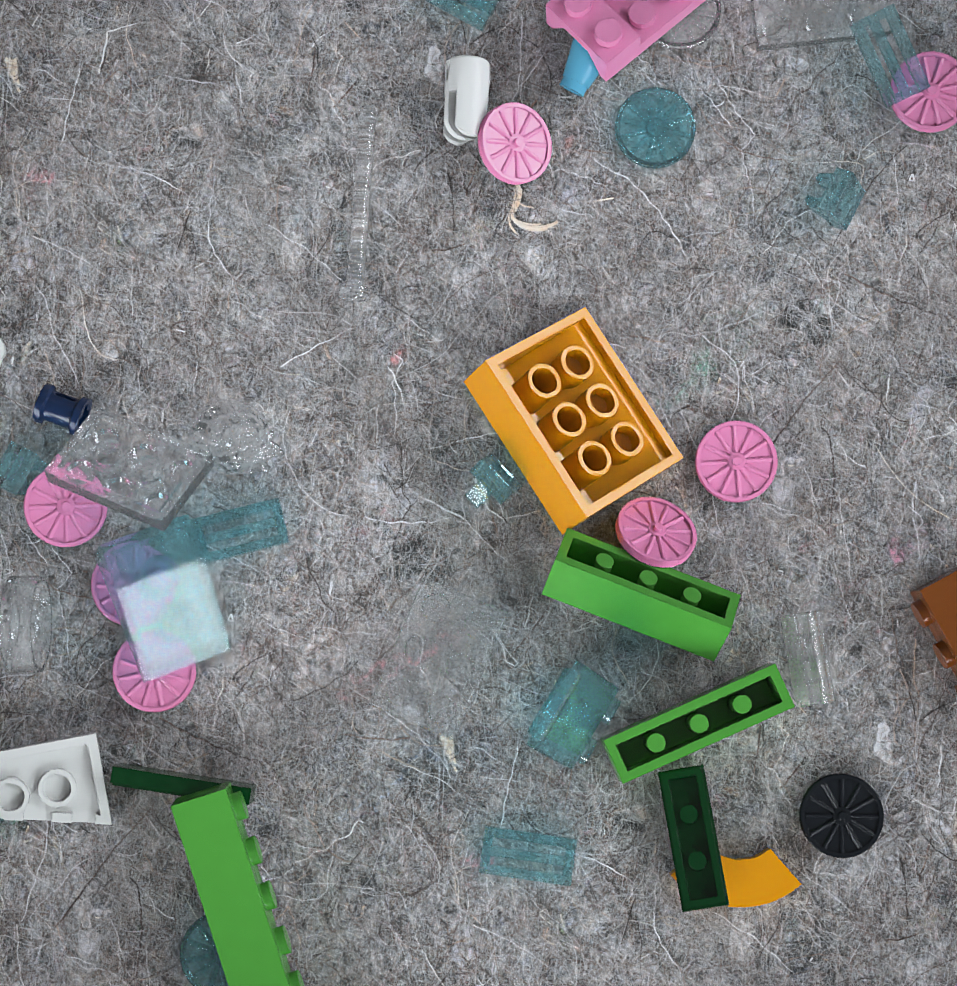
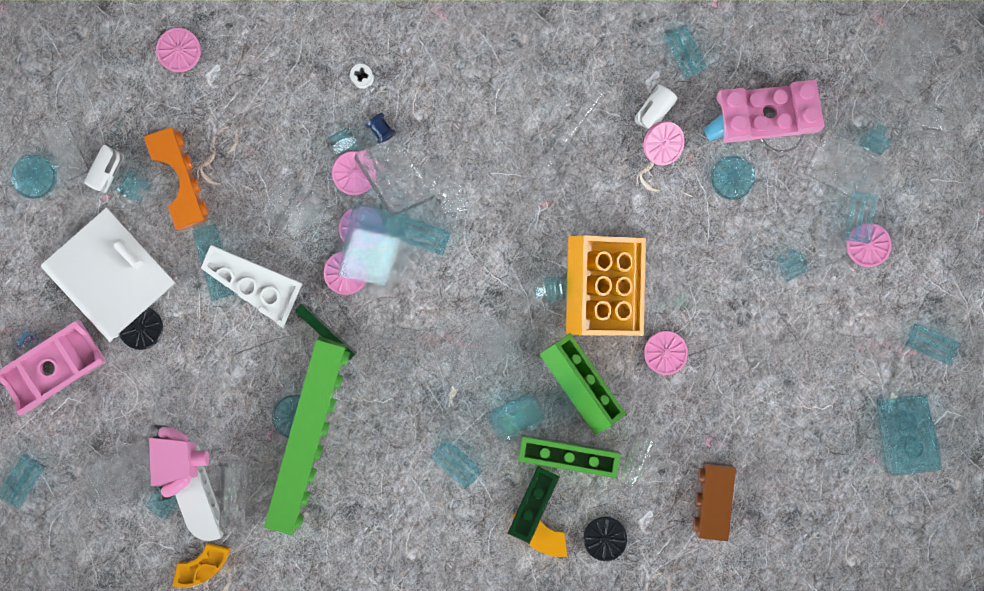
camera: 35 degrees right, 5 degrees up
bright pink wheel [615,497,697,568] -> none

